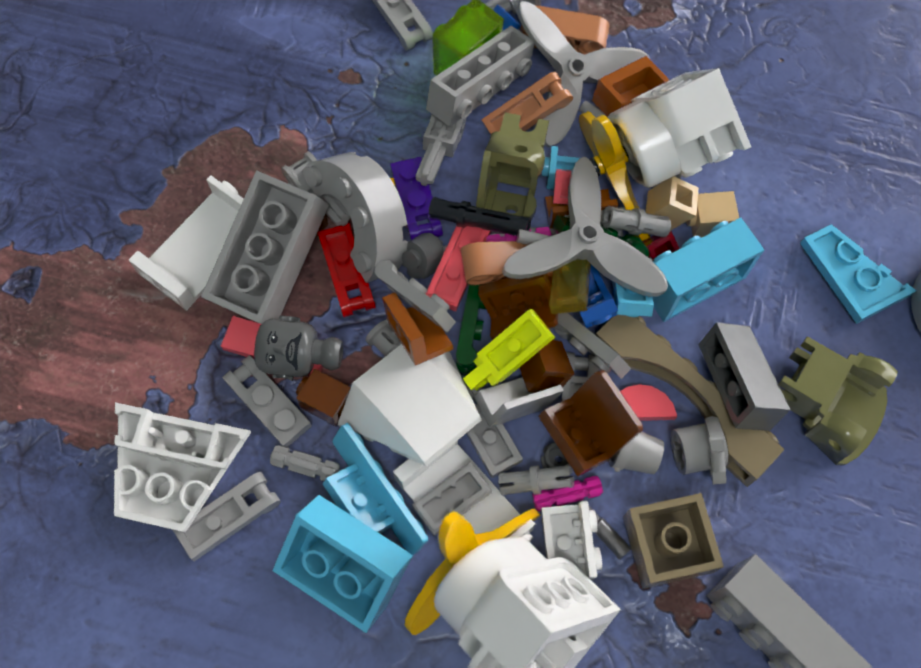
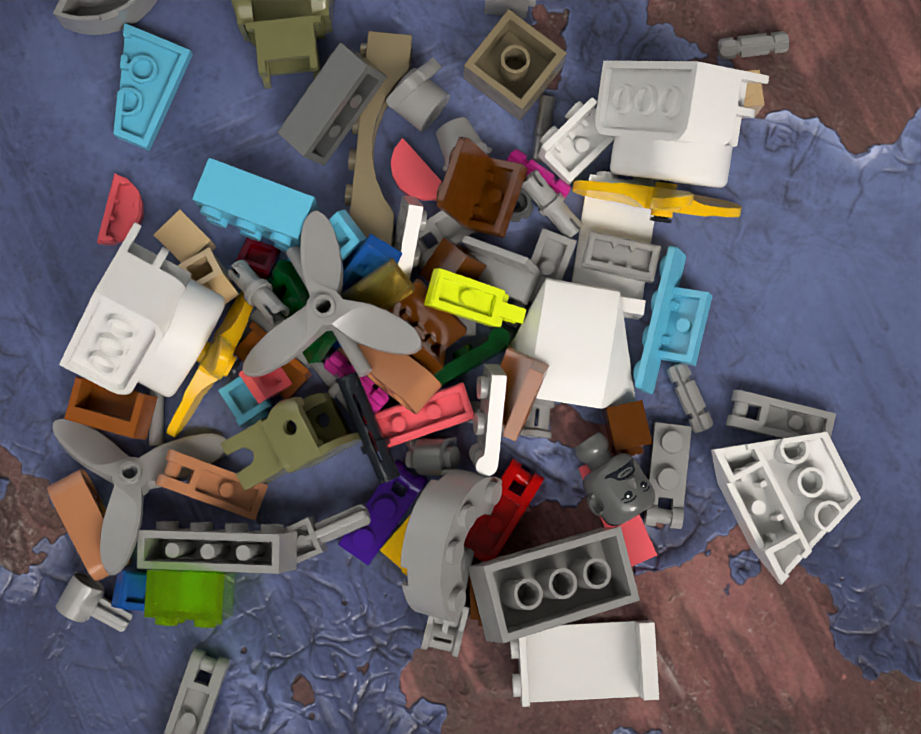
camera: 135 degrees left, 15 degrees up
medium azure brick [272,495,413,633] -> none
none -> coral tile [97,173,144,245]

